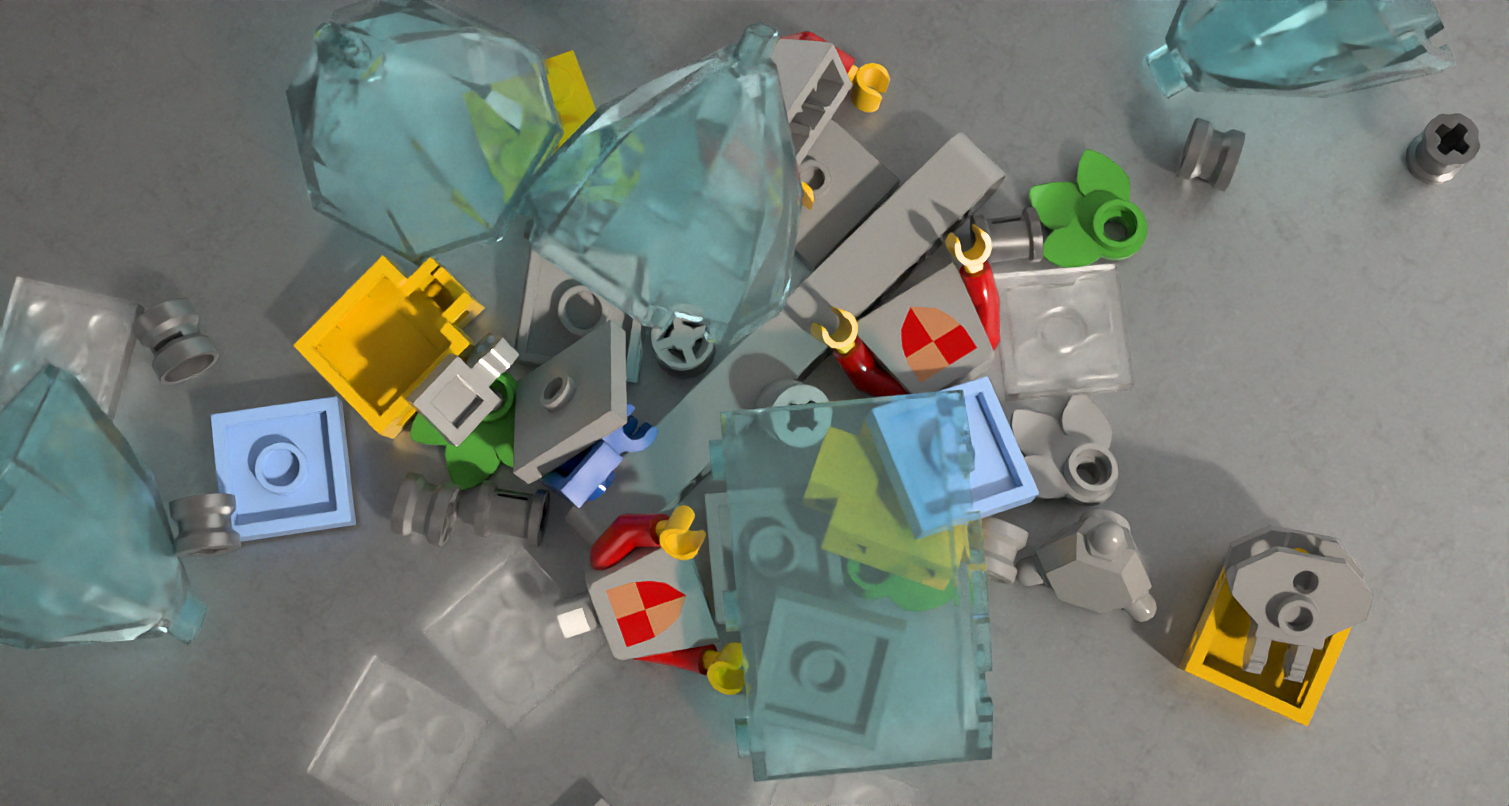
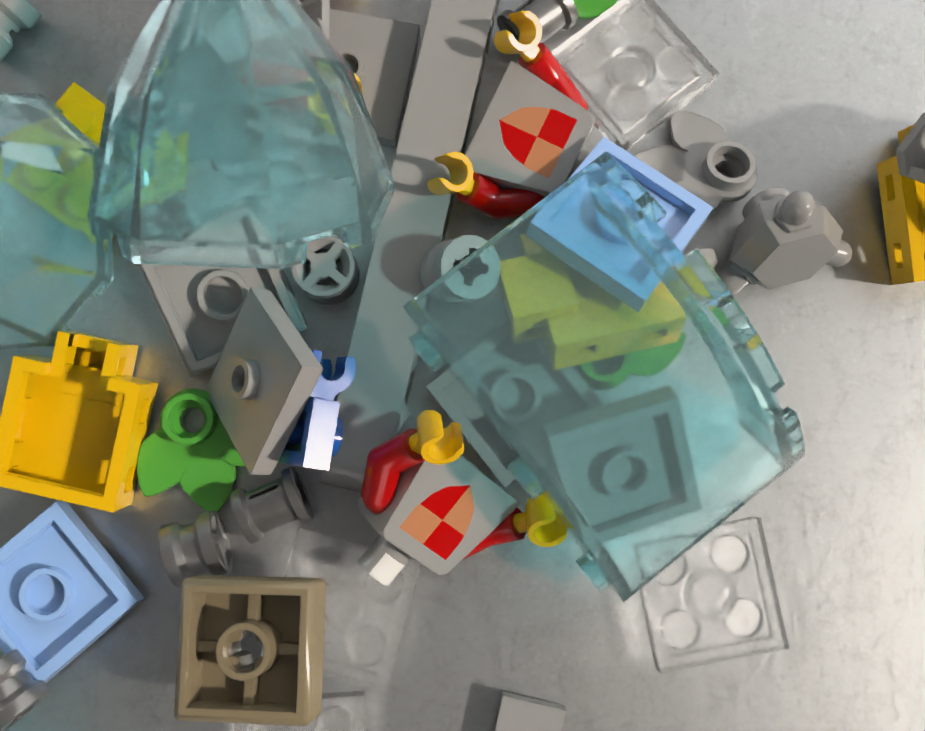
camera: 35 degrees left, 5 degrees up
light grey plate [406,333,519,447] -> none
none -> dark tan brick [174,575,326,726]

